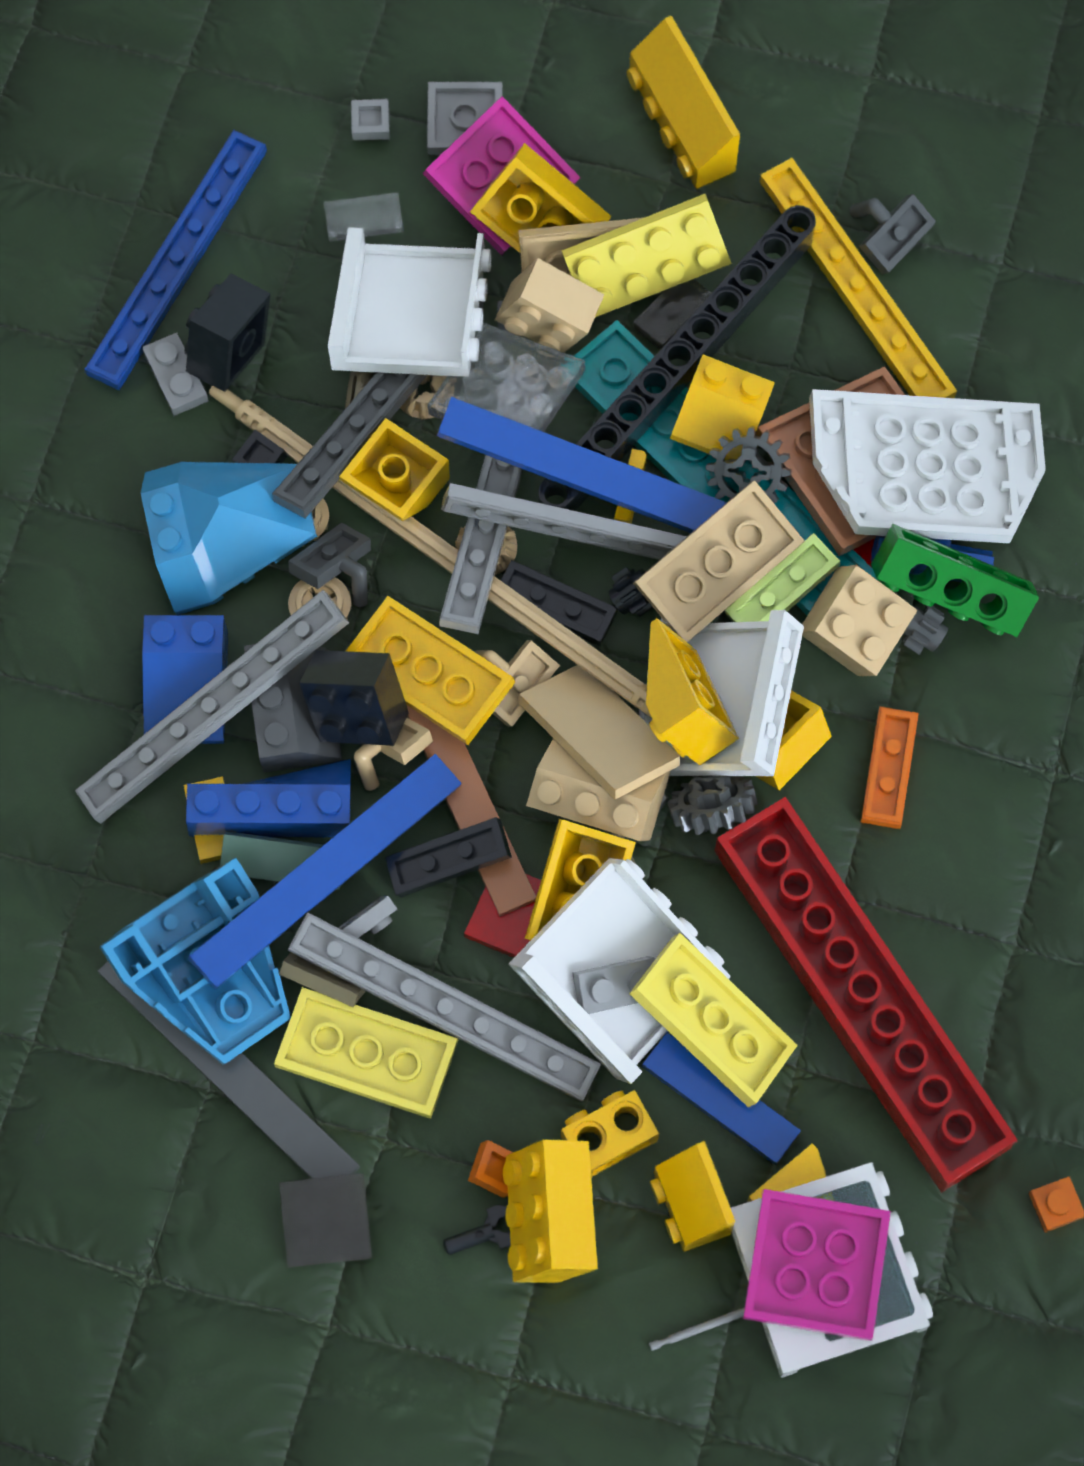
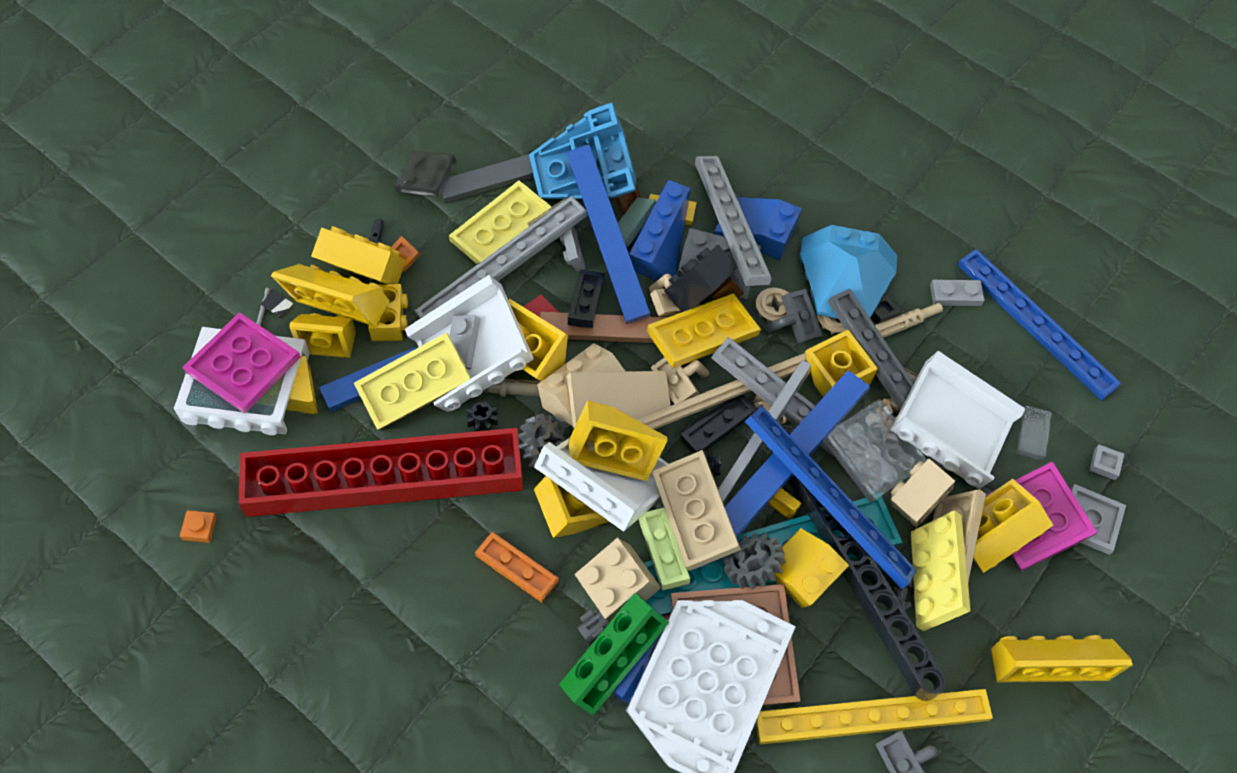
camera: 110 degrees right, 10 degrees down
black brick [184,273,270,392] -> none
none -> black sticker [261,291,293,317]
none -> yellow slope [271,264,390,327]
none -> black gear [466,400,498,432]
none -> blue tile [745,406,916,589]

